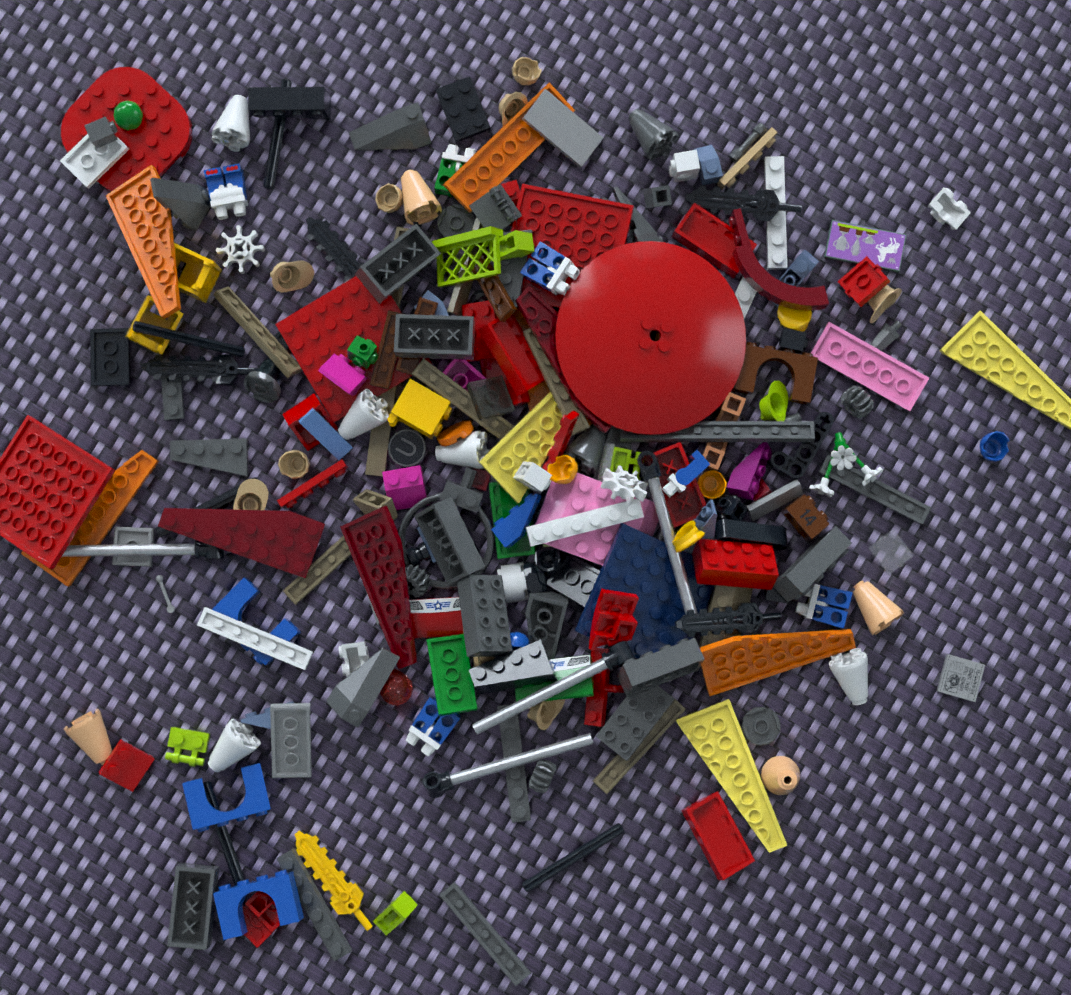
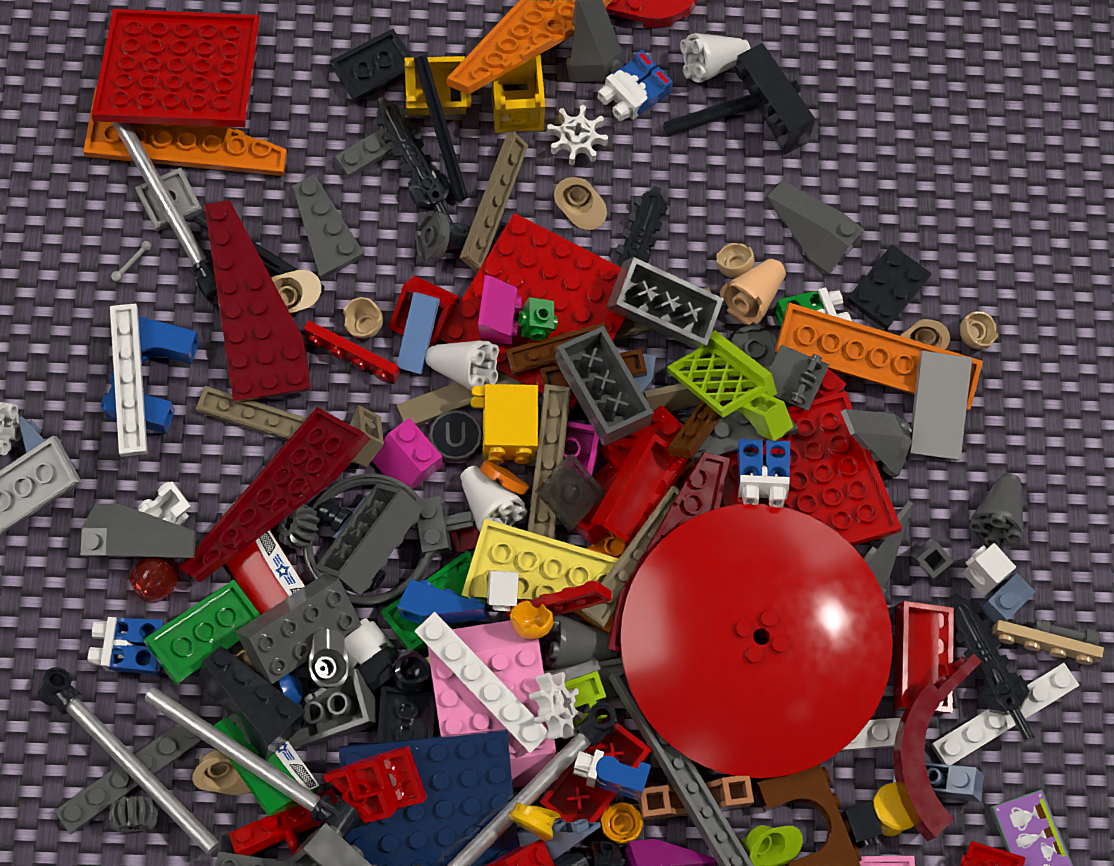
camera: 50 degrees right, 15 degrees down
none -> dark grey cap [308,629,349,689]
none -> dark grey wedge [841,409,912,478]

